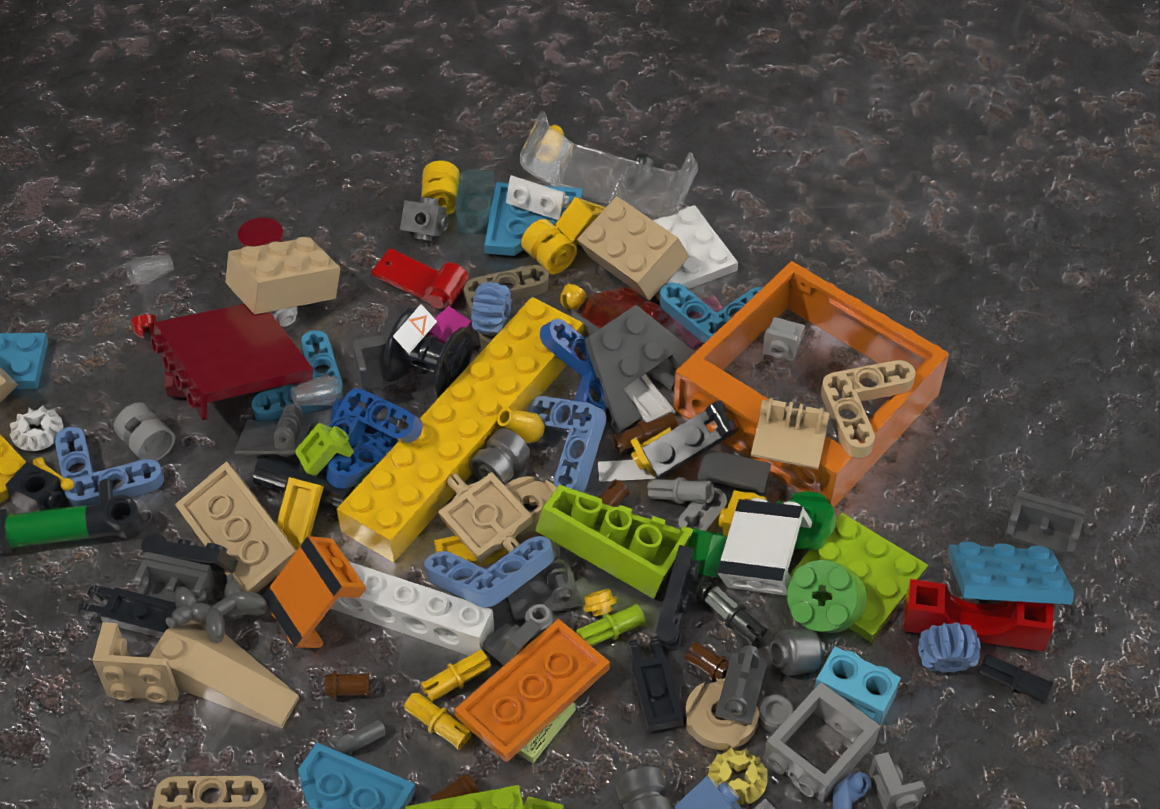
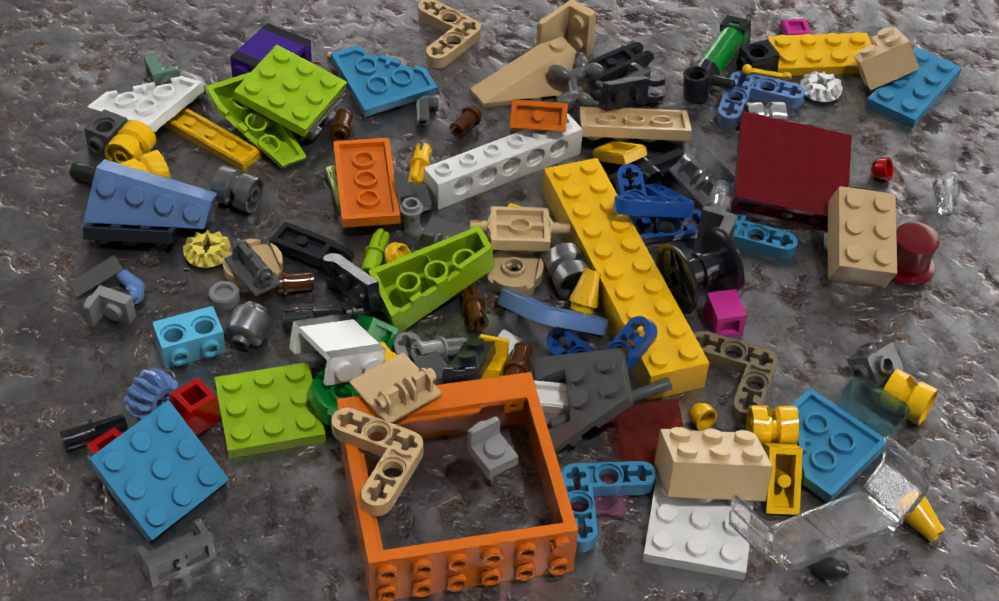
camera: 125 degrees right, 5 degrees down
lime bracket [295,423,354,476] -> none
red door [371,248,469,309] -> none
white sticker [393,304,437,354] -> none
yellow axle [404,693,473,750] -> none
medium blue beam [424,536,554,607] -> none
medium blue gear [471,282,512,336] -> none
white hinge [506,175,569,220] -> none
light grey window [764,682,880,803] -> none
bright green brick [787,560,867,633] -> none

